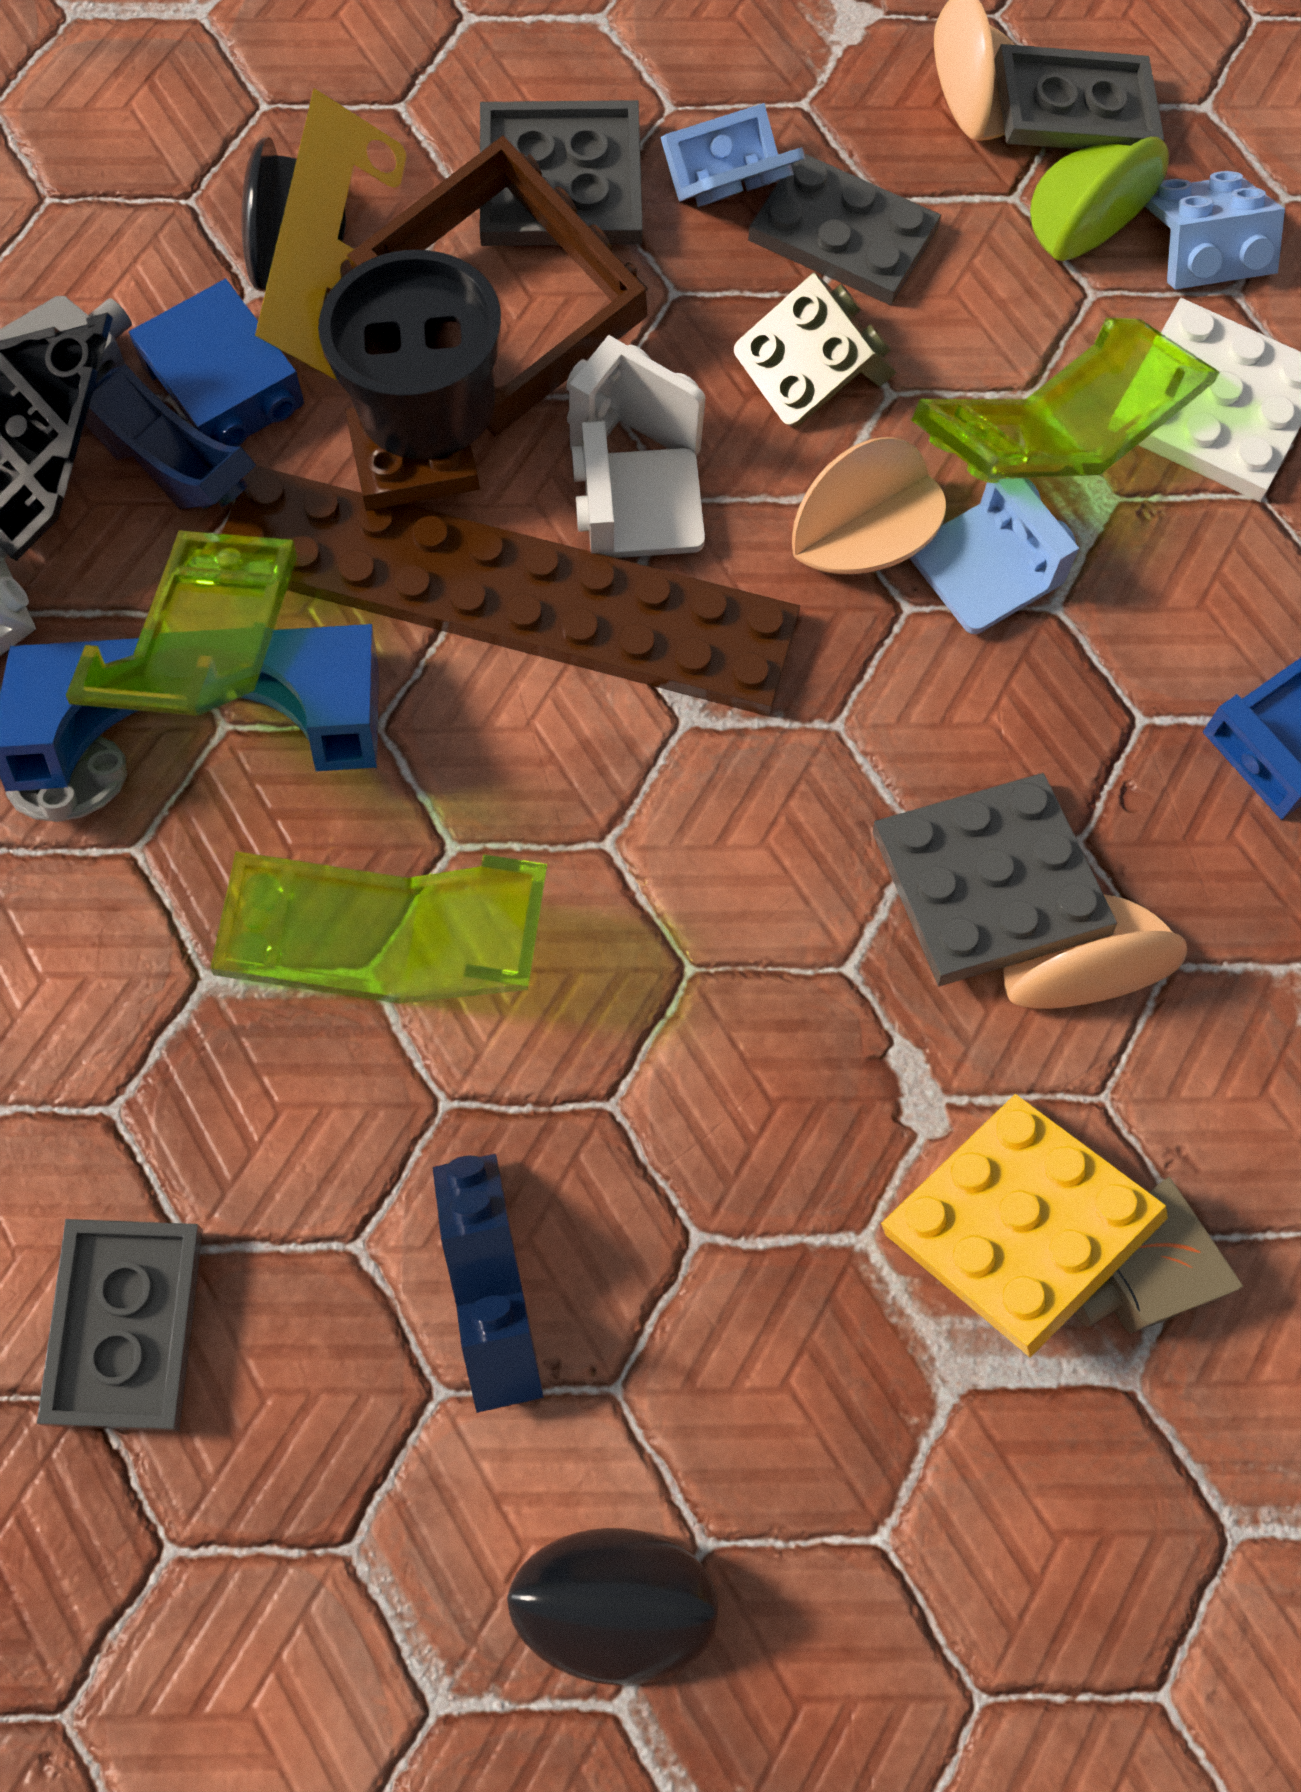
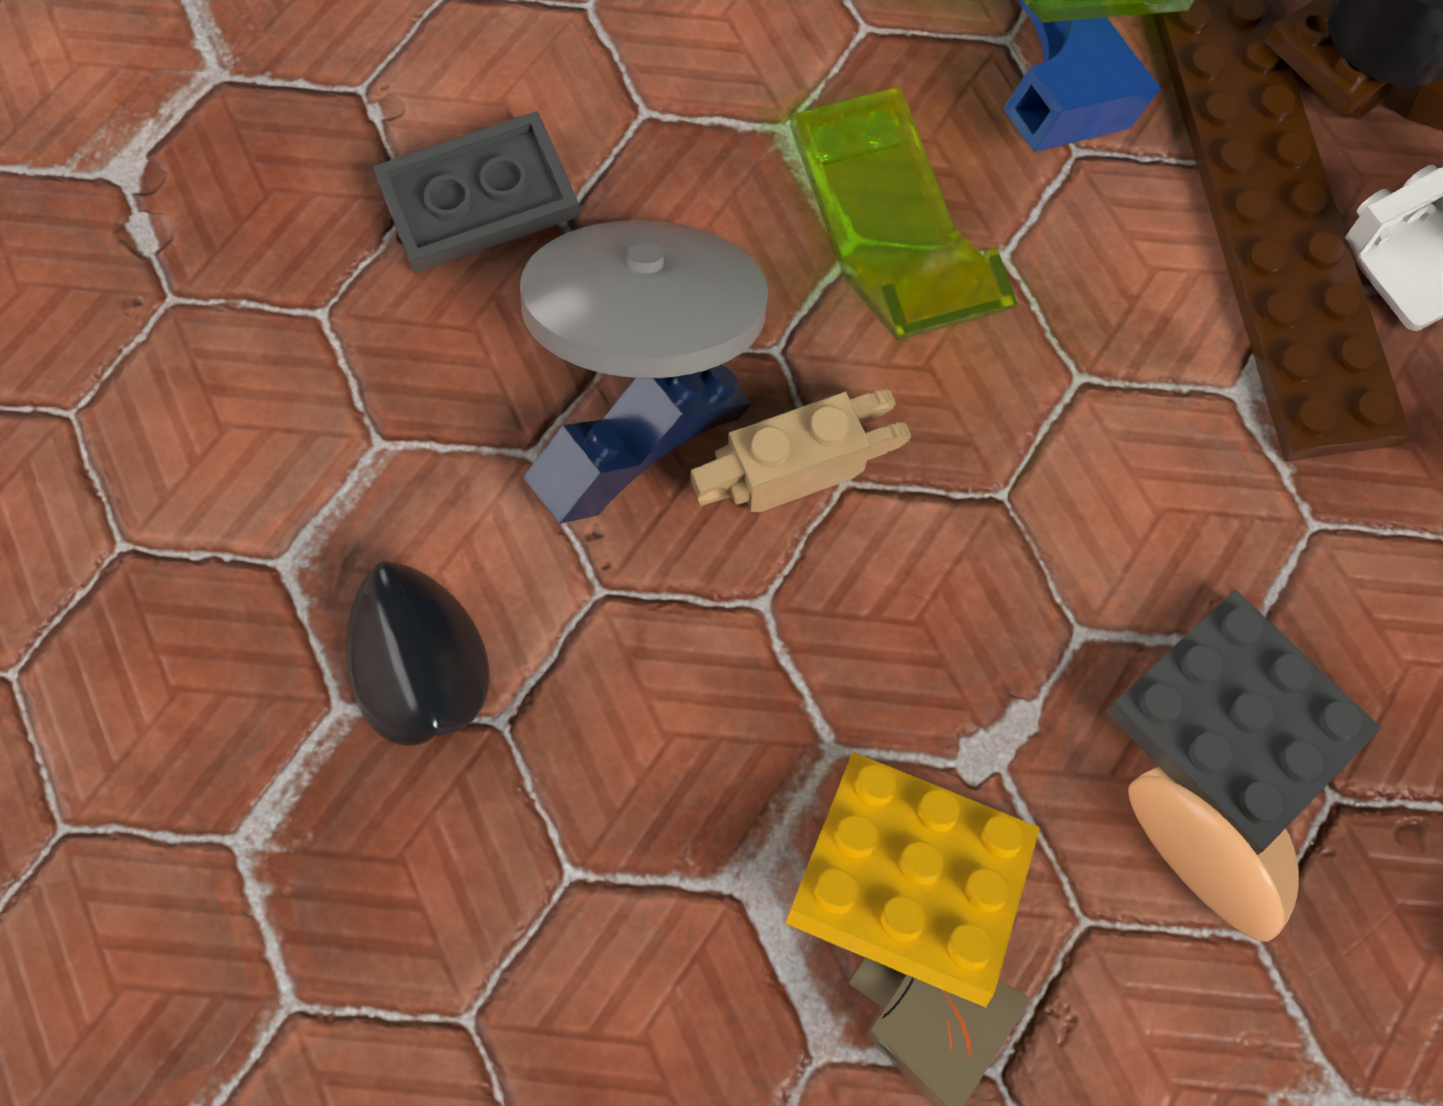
camera: 65 degrees right, 0 degrees up
none -> light grey dish [520,220,768,378]
none -> tan hinge [690,389,912,512]

